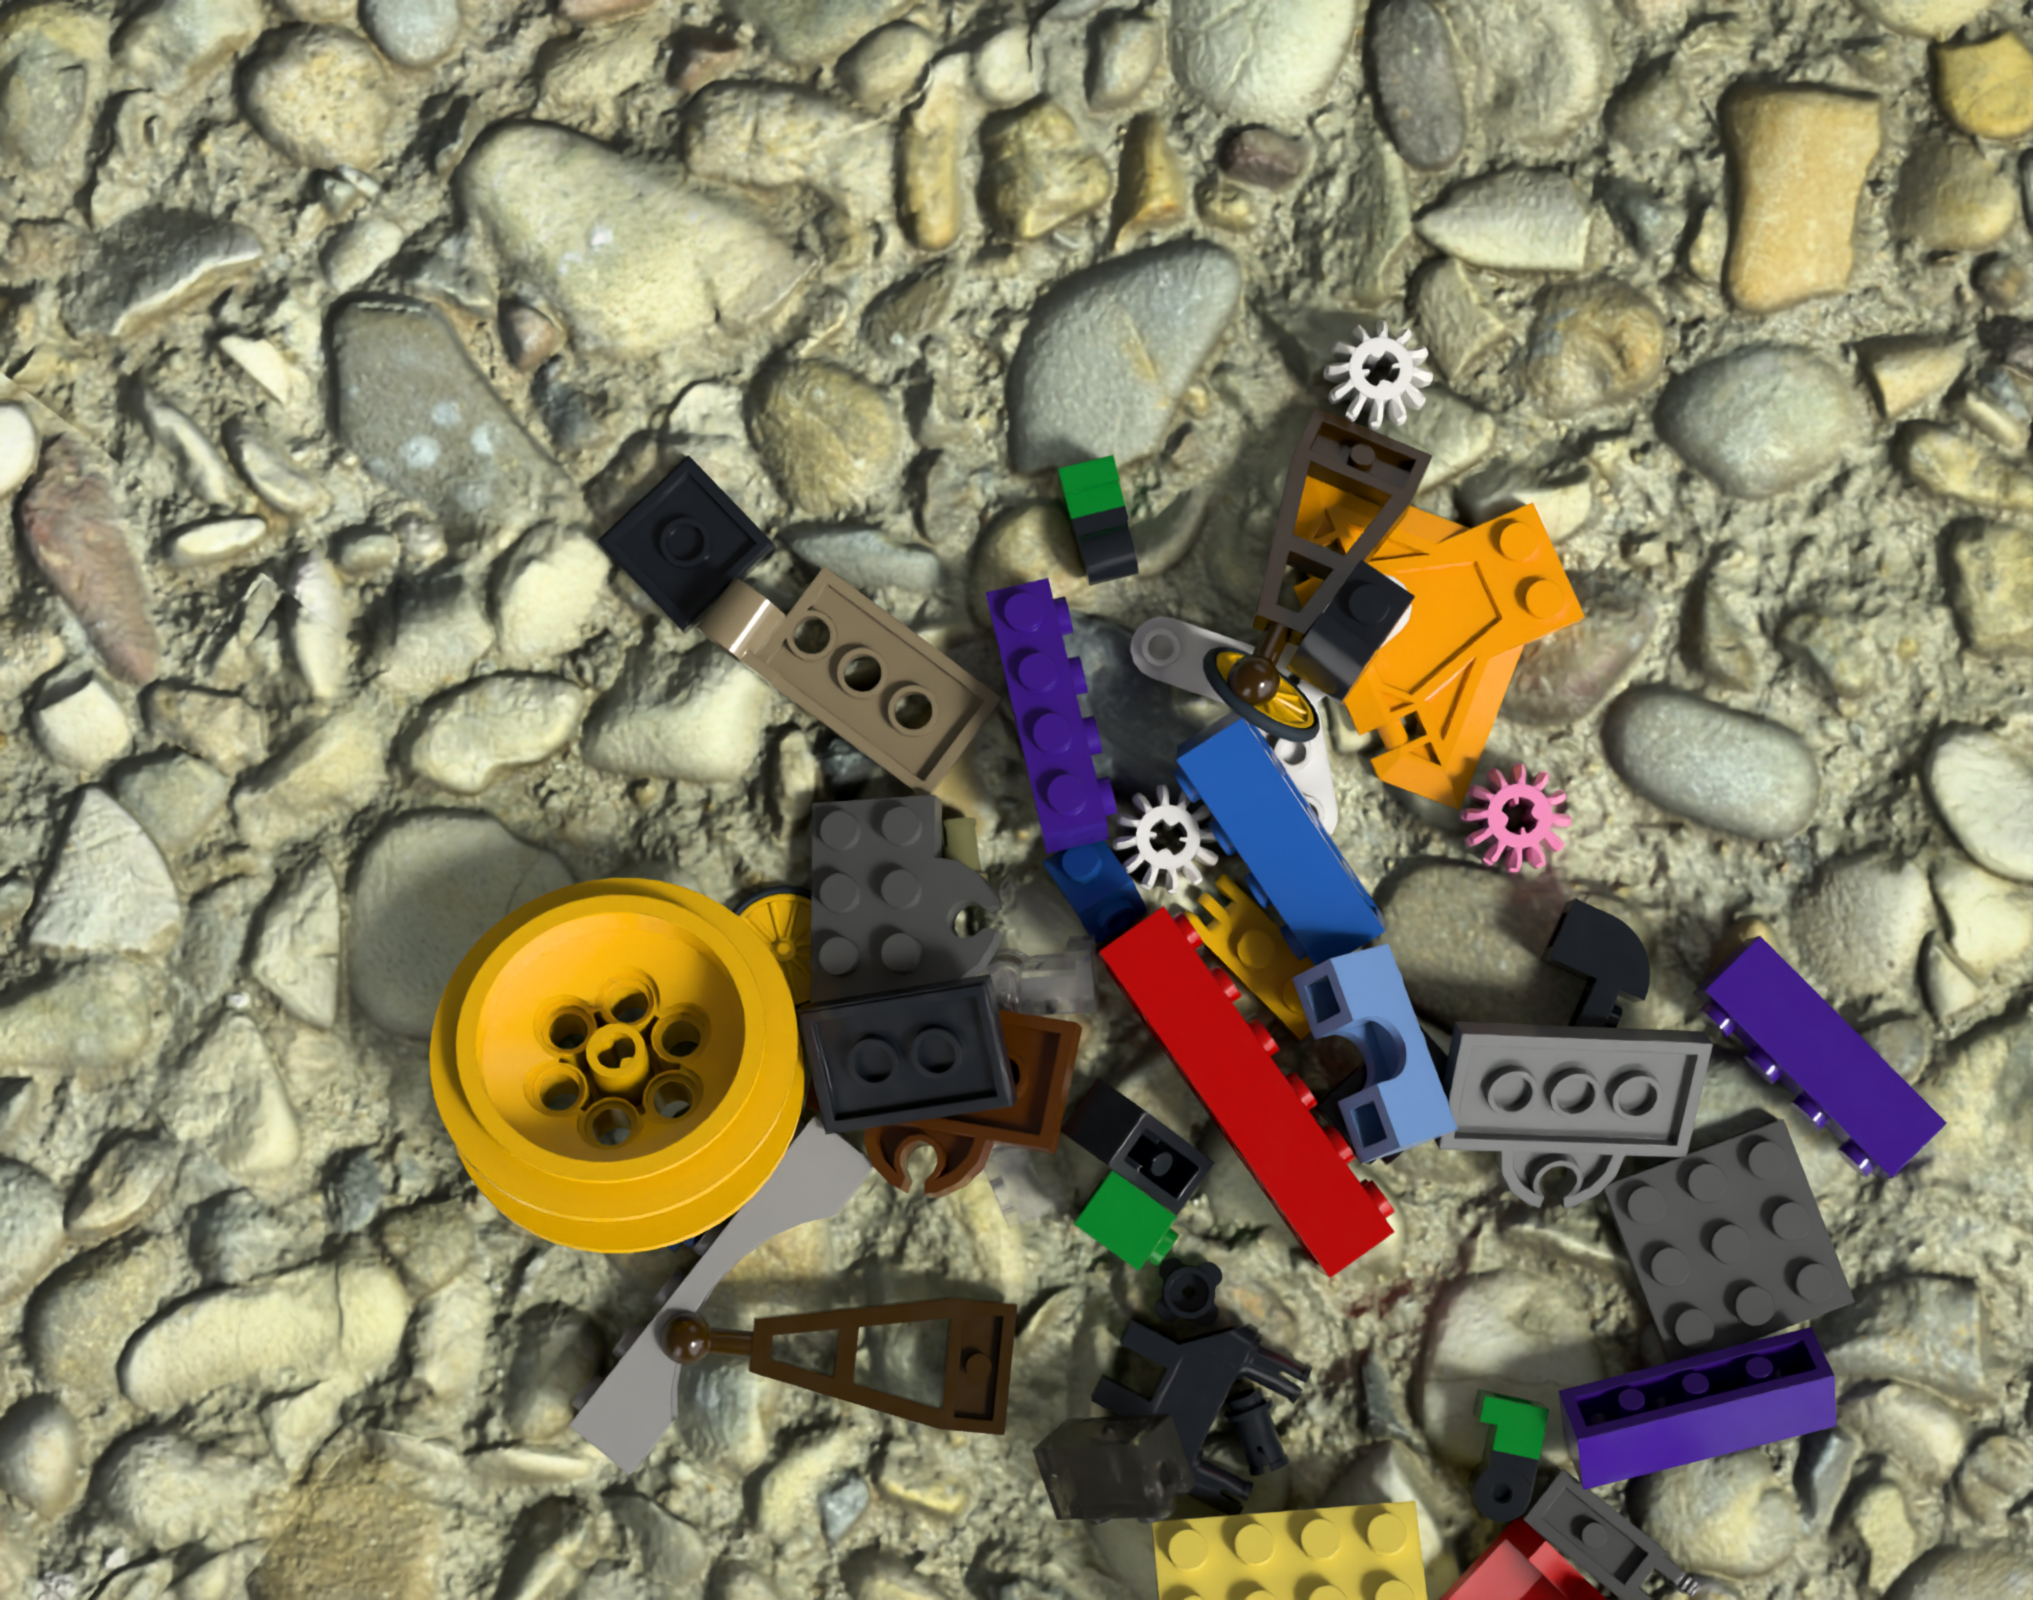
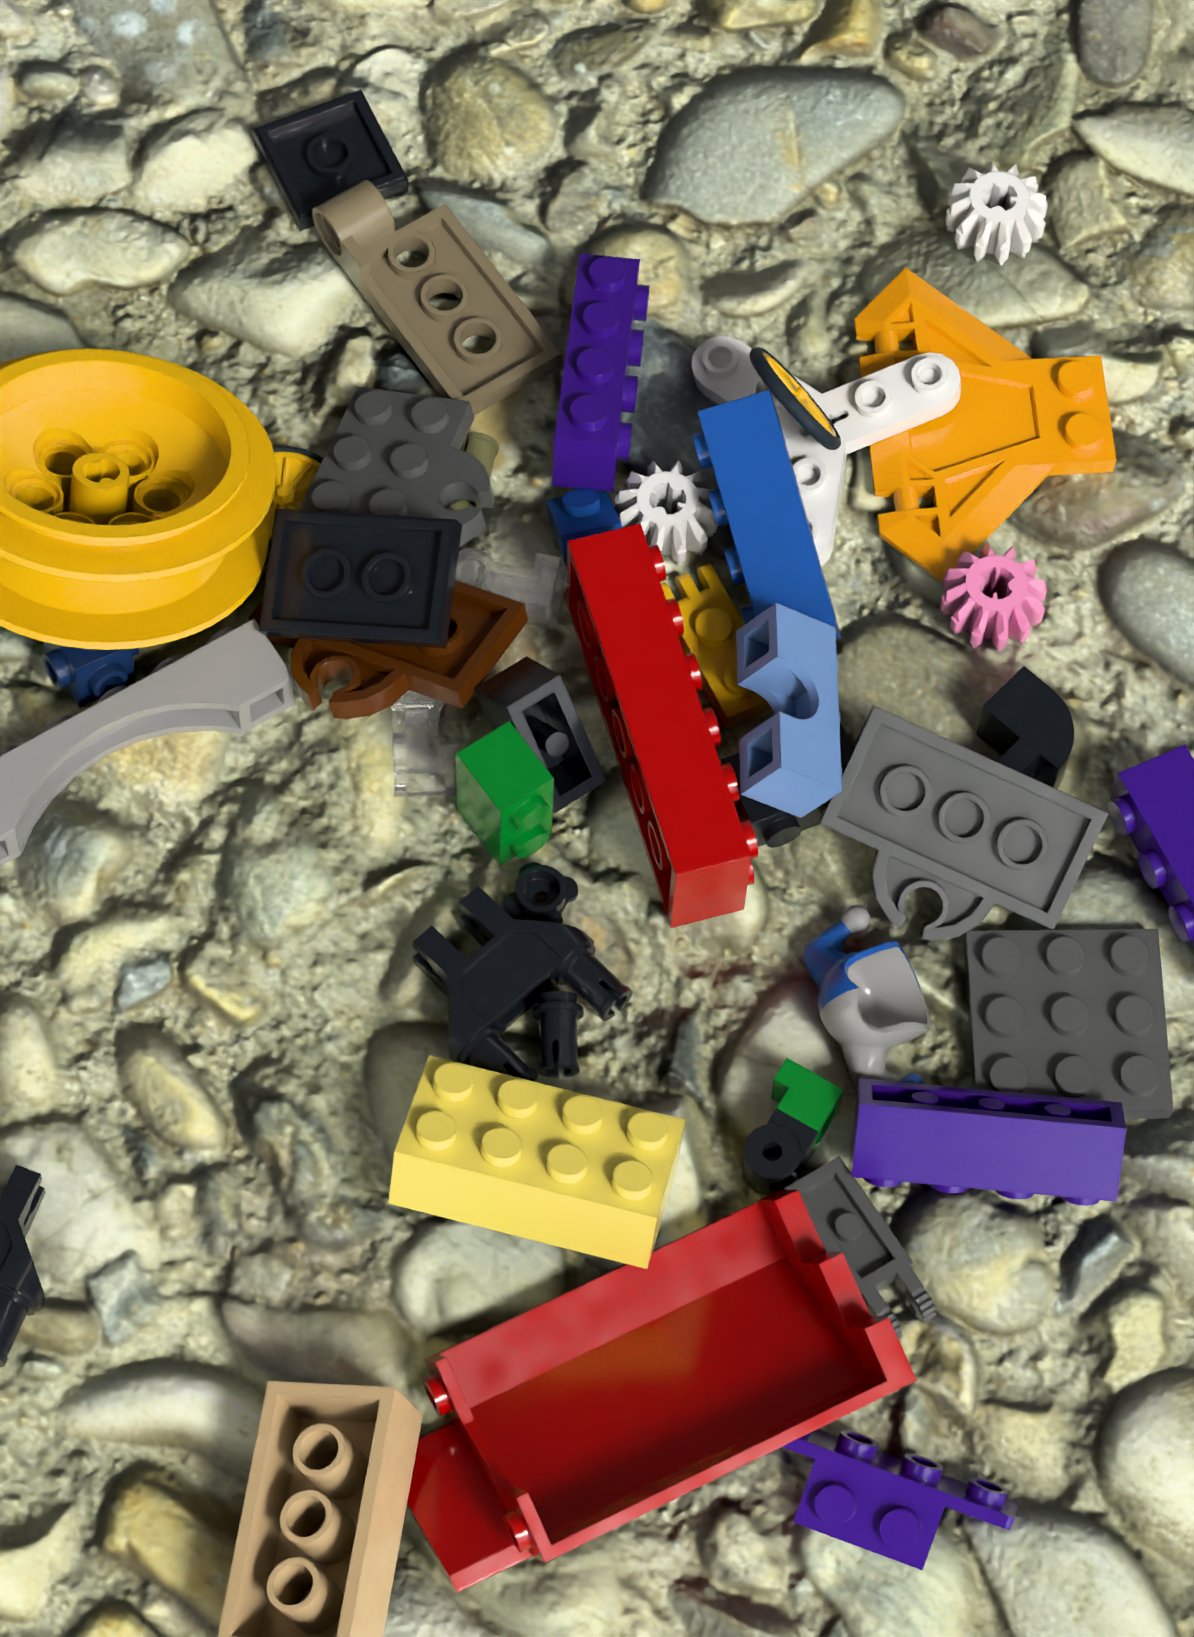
camera: 10 degrees right, 20 degrees down
dark brown plate [660,1297,1018,1435] -> none
clear smoke brick [1032,1414,1195,1525] -> none
leg [1057,455,1139,586] -> none
dark brown plate [1227,407,1433,707] -> none
black brick [1287,559,1415,706] -> none
none -> light grey piece [803,905,930,1091]

